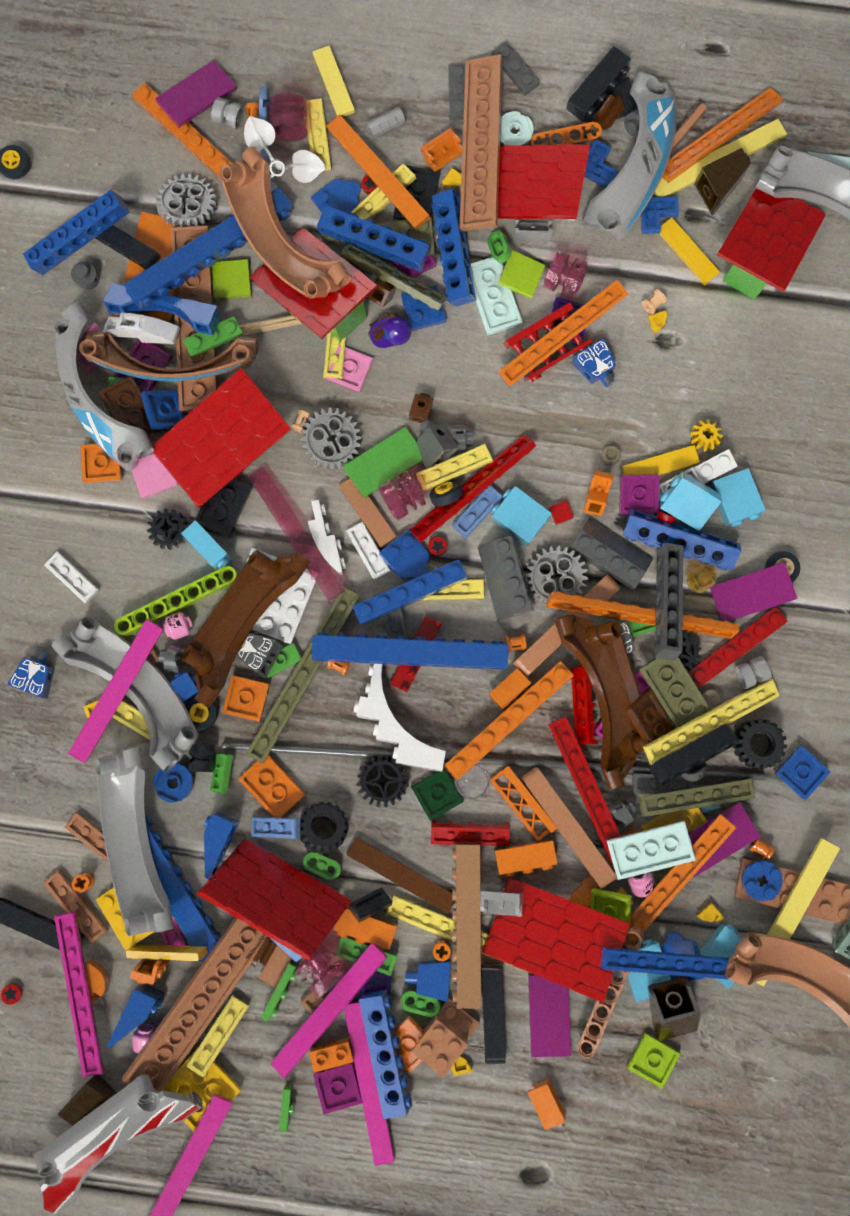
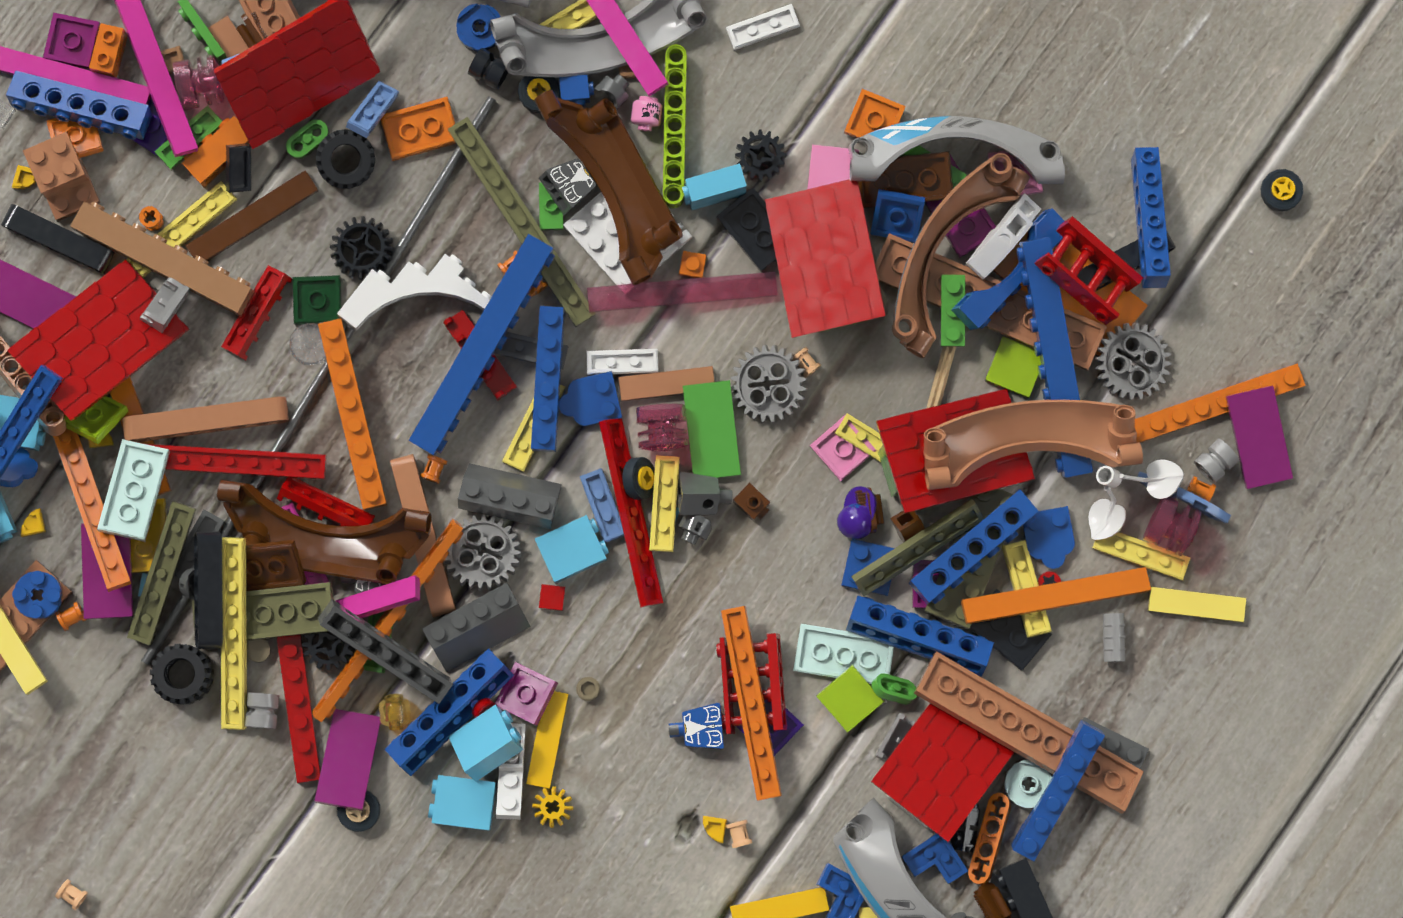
camera: 115 degrees right, 0 degrees up
dark grey piece [71,261,100,289] -> none
blue slope [204,812,240,879] -> none
bright green plate [210,752,233,794] -> none
orange plate [222,675,270,722] -> none
white slope [308,500,346,575] -> none
bright green plate [401,990,440,1017] -> none
blue torso [405,959,450,1001] -> none
orange hinge [420,128,462,172] -> none
red tile [428,537,447,556] -> none
yellow tile [442,168,461,188] -> none
orange hinge [489,668,532,712] -> none
orange fence [489,766,557,842] -> none
dark grey plate [491,42,539,96] -> none
orange brick [494,839,557,877] -> none
clear pink wheel [543,250,588,300] -> none
orange brick [583,470,614,517] -> none
dark grey piece [608,799,637,828] -> none
bright pink head [628,872,656,897] -> none
blue plate [774,745,831,801] -> none
none -> dark pink tile [336,575,420,618]
none -> orange plate [679,251,706,279]
none -> blue arch [1011,720,1105,861]
none -> red fence [1034,216,1143,325]

